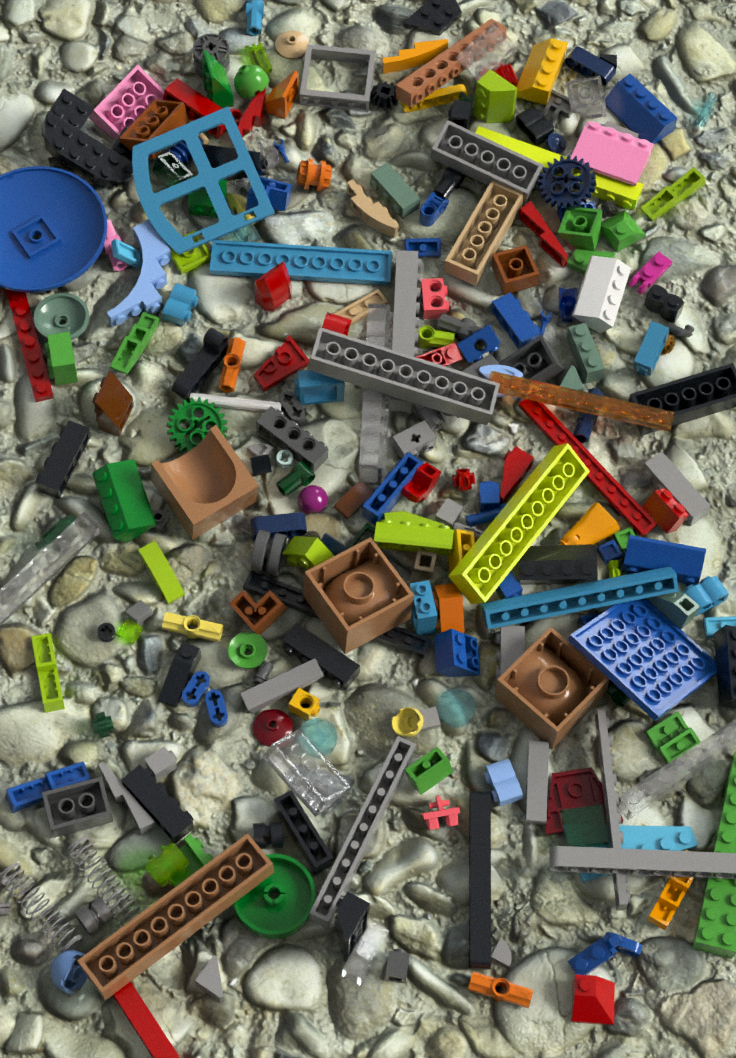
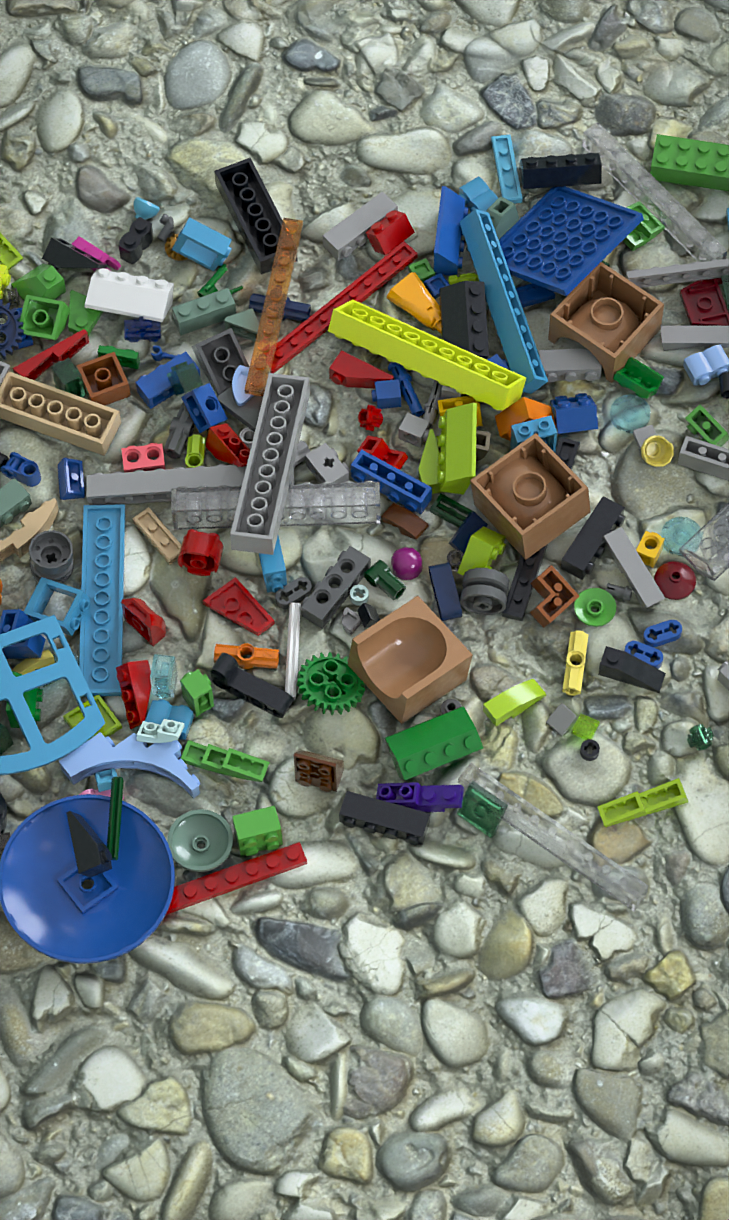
camera: 90 degrees left, 0 degrees up
none -> dark azure window [24,577,90,636]
none -> dark grey wheel [29,530,74,583]
none -> black slope [42,237,108,270]
none -> clear green brick [51,358,85,397]
none -> black slope [66,811,112,878]
none -> green plate [97,345,140,369]
none -> dark green axle [107,777,124,861]
none -> red slope [116,660,153,729]
none -> medium azure brick [133,197,160,220]
none -> light aqua slope [137,719,184,743]
none -> clear light blue brick [150,654,178,699]
none -> clear green brick [167,361,203,396]
none -> bright green brick [180,669,214,717]
none -> green plant [197,264,243,297]
none -> dark purple slope [376,782,464,812]
none -> green bracket [613,357,664,399]

